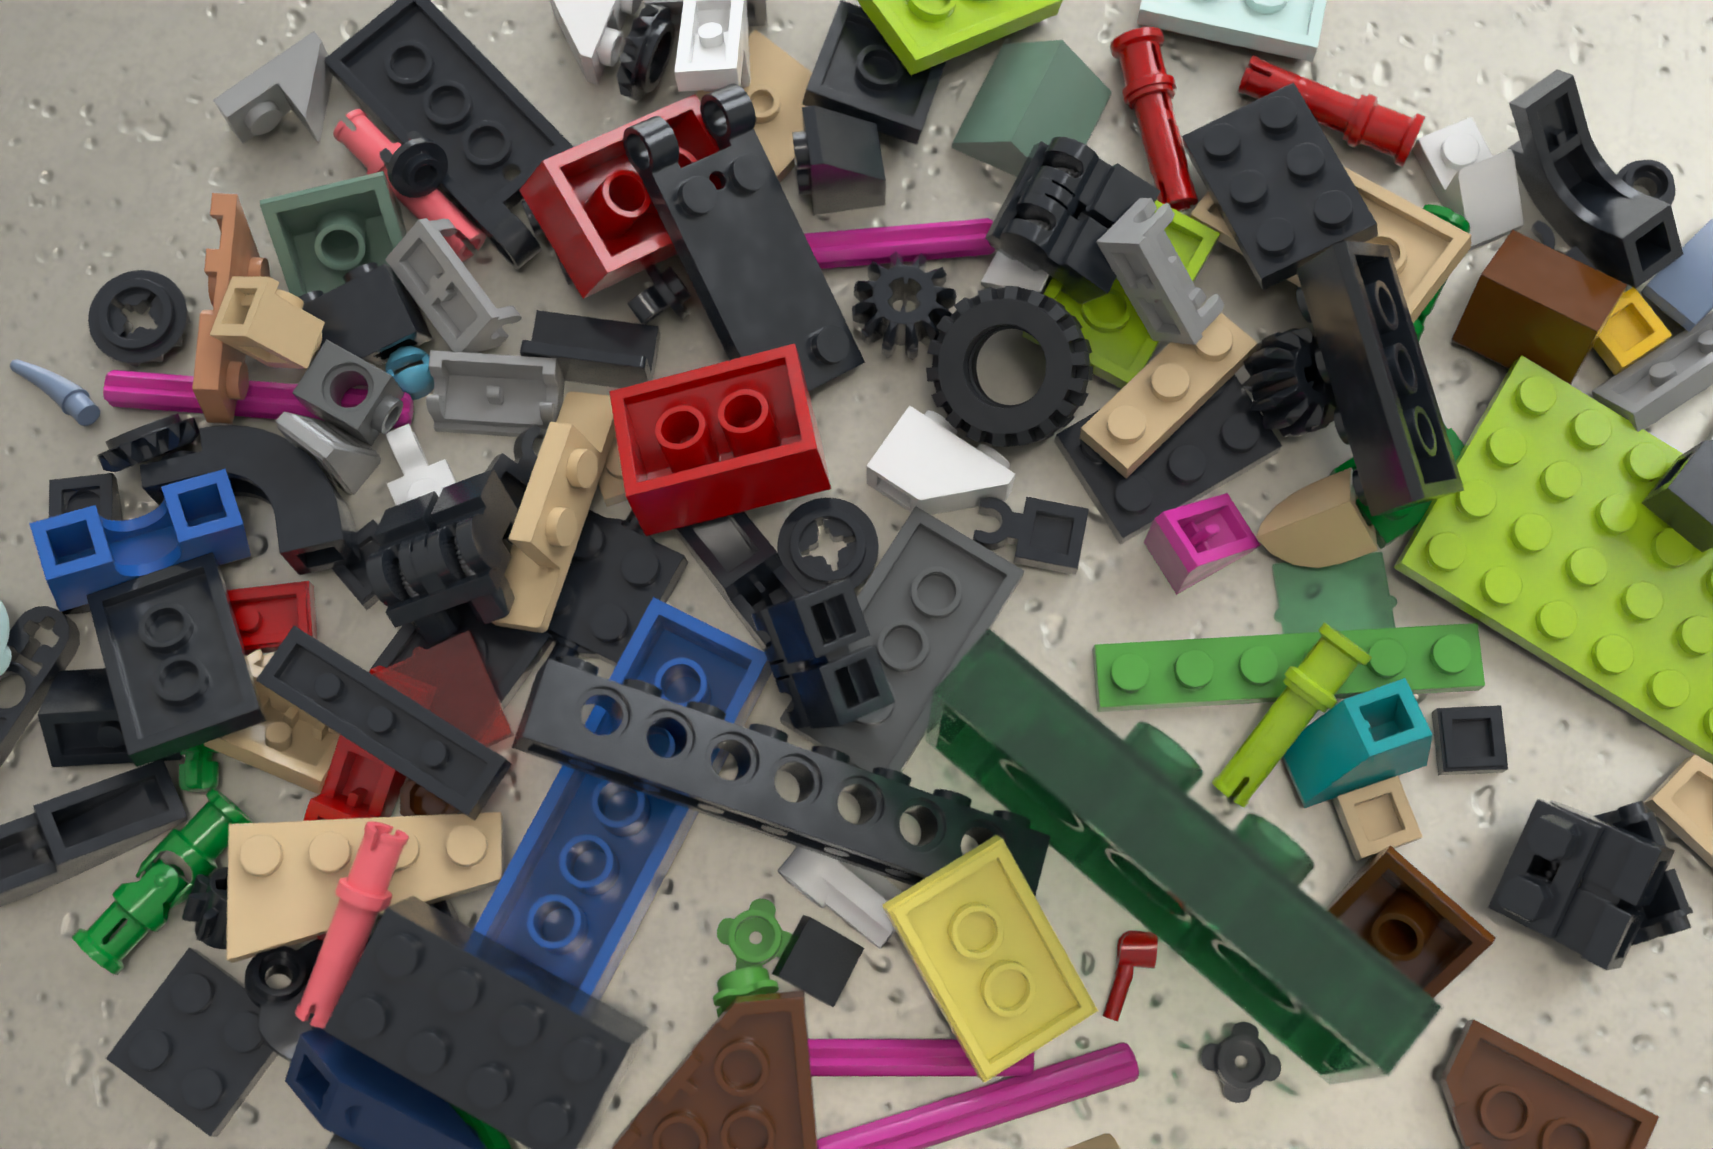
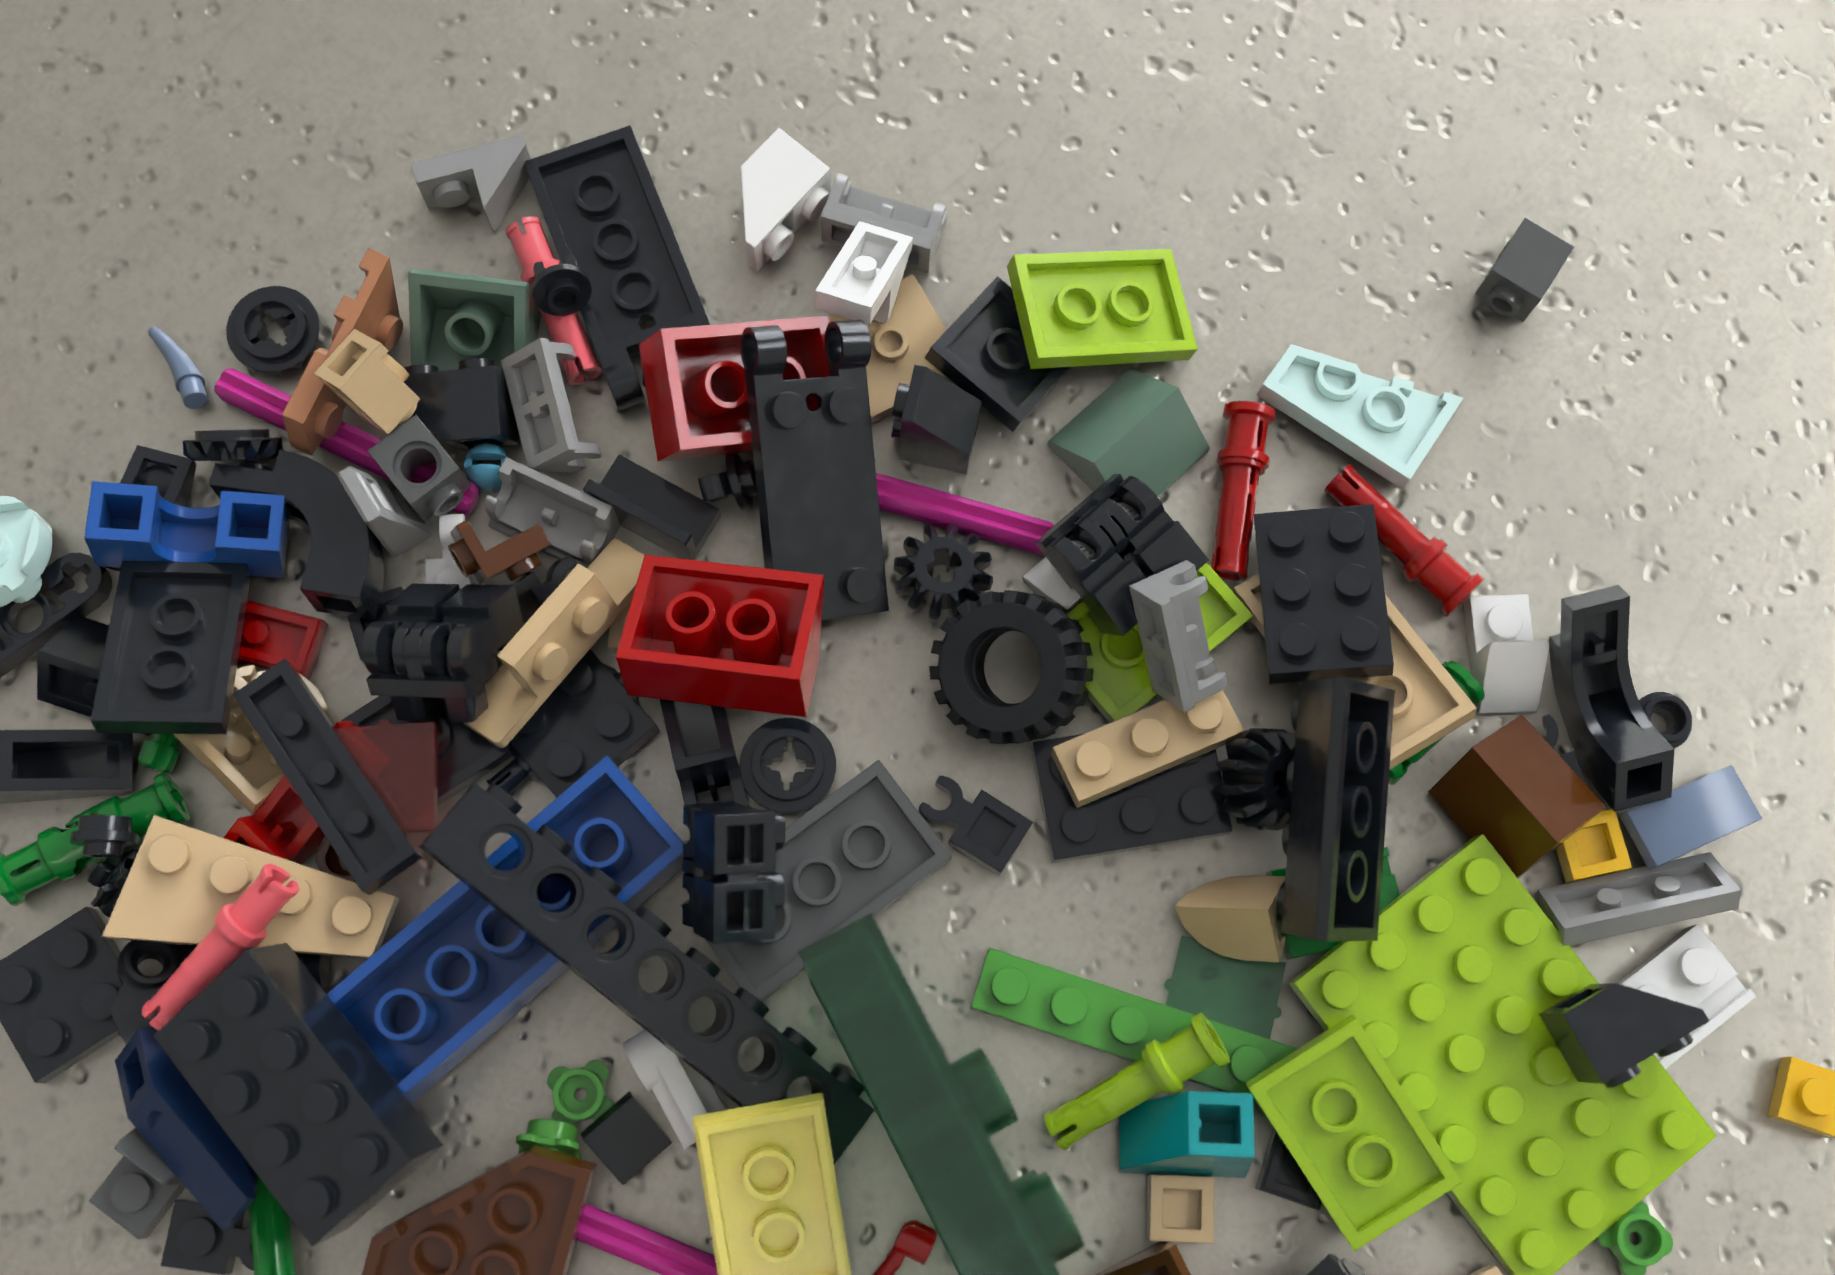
camera: 15 degrees right, 0 degrees up
black gear [616,4,675,101] -> none
white slope [867,405,1015,515] -> none
dark pink slope [1144,493,1261,595] -> none
none -> black plate [70,815,139,858]
none -> reddish brown bracket [448,520,551,585]
none -> lime plate [1245,1015,1463,1252]

